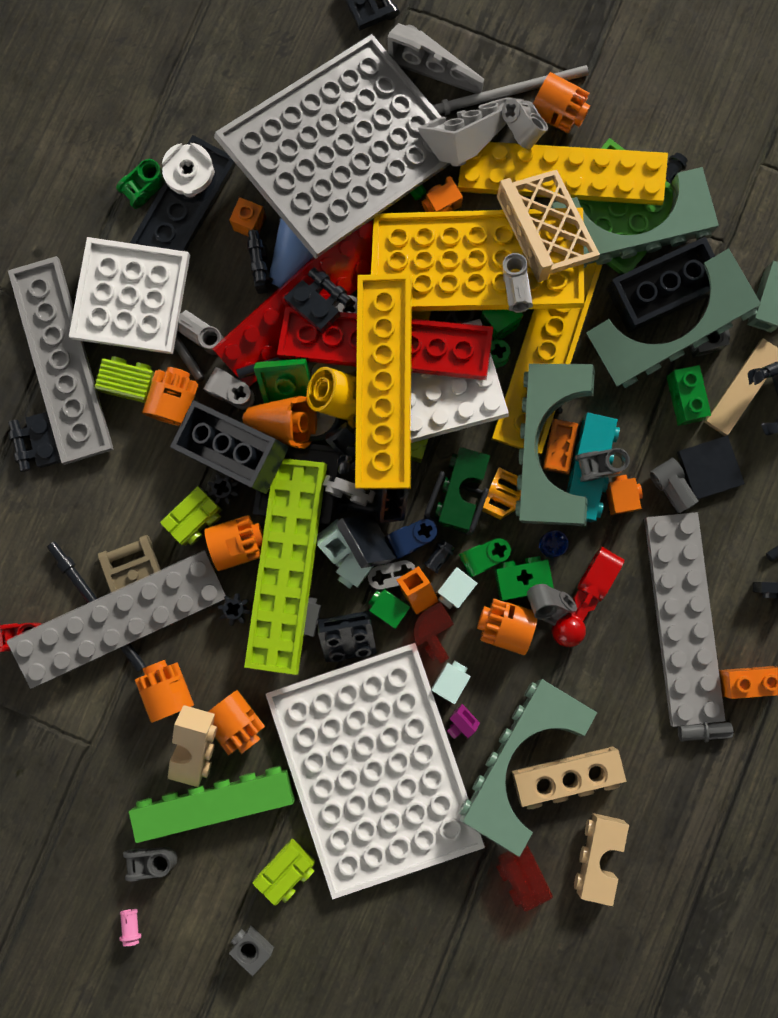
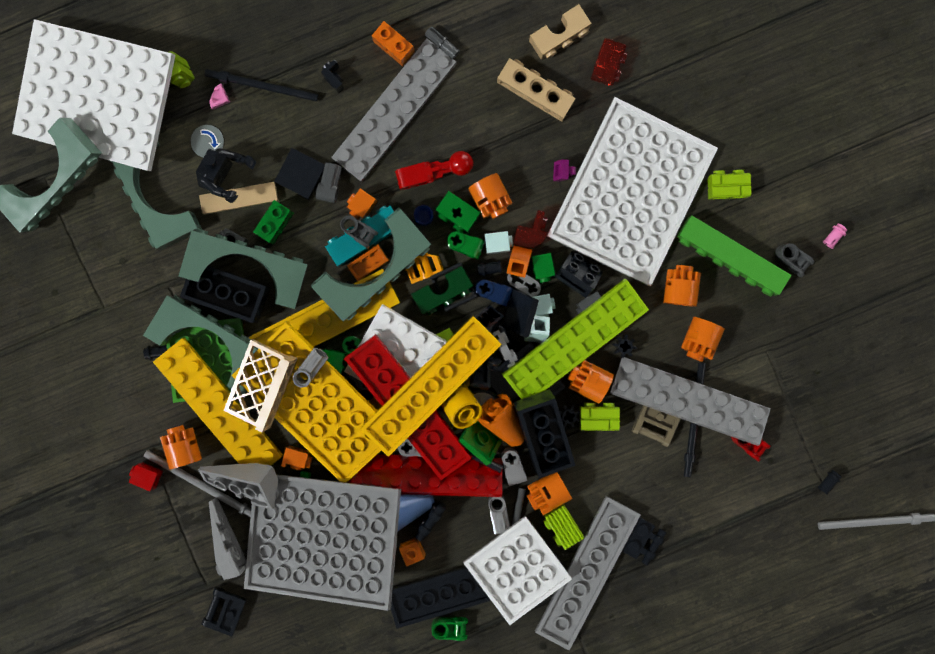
camera: 140 degrees left, 5 degrees up
white plate [162,143,215,197] -> none
tan arch [168,705,217,787] -> none
dark grey brick [229,925,274,976] -> none
black plate [284,268,352,334] -> none
light aqua brick [431,660,471,704] -> none
sand green arch [459,679,597,857] -> none
light grey piece [502,98,548,149] -> none
dark grey piece [527,584,577,626] -> none
none -> red brick [129,462,163,491]

